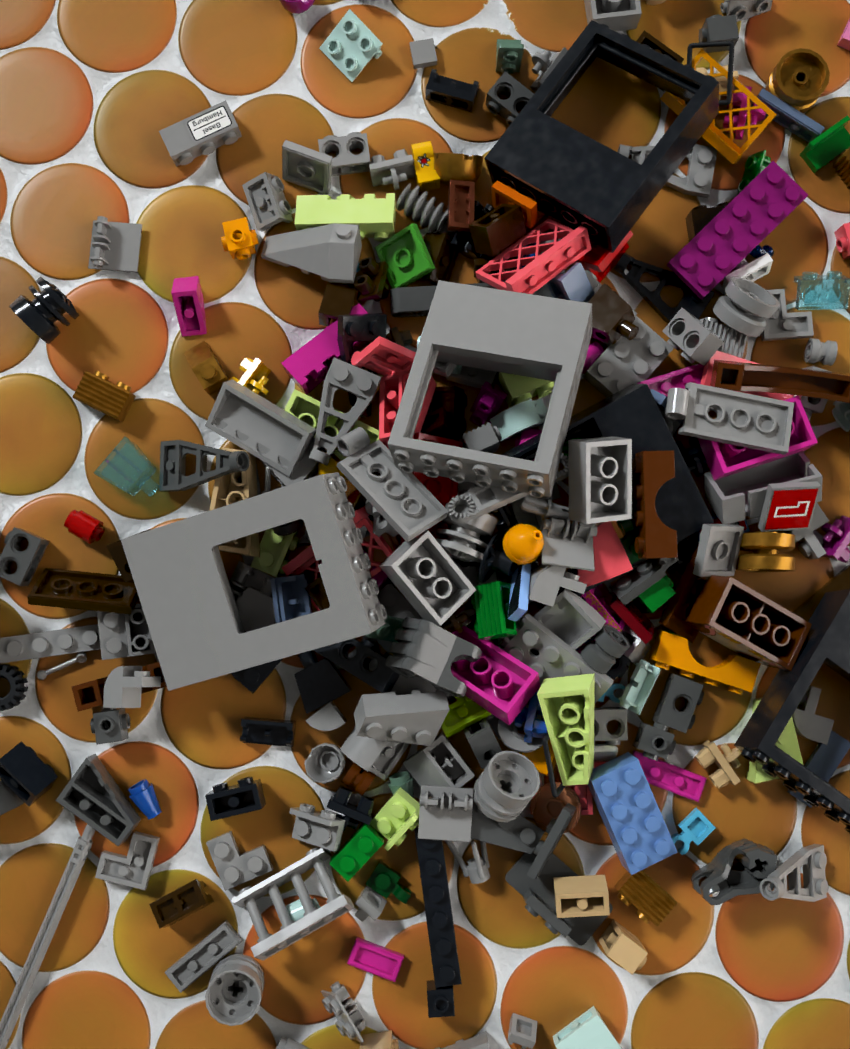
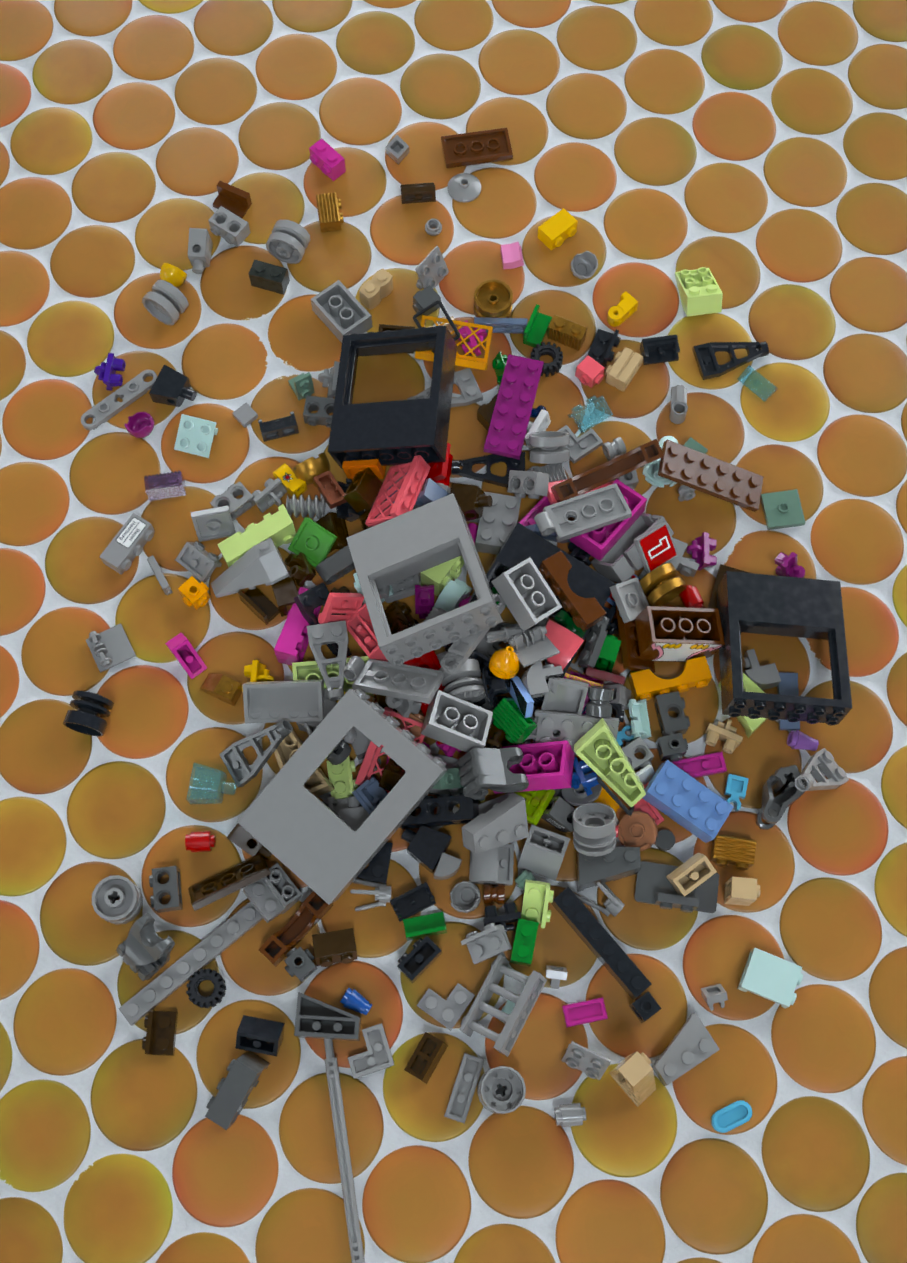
camera: 30 degrees left, 15 degrees down
light grey hinge [37,652,87,680] -> none
pearl gold brick [73,371,136,422] -> none
light grey brick [103,666,161,708] -> none
dark green plate [366,861,412,904] -> none
light grey hinge [418,785,473,842] -> none
dark grey plate [527,803,576,880] -> none
none -> clear purple brick [144,471,187,501]
none -> light grey tile [147,555,173,595]
none -> dark brown panel [238,588,280,625]
none -> dark brown brick [312,928,357,967]
none -> light grey plant [350,878,391,911]
none -> green panel [403,912,447,941]
none -> black tyre [531,342,563,377]
none -> dark grey tile [655,830,675,851]
none -> red brick [679,585,705,608]
none -> medium lavender cone [787,730,819,751]

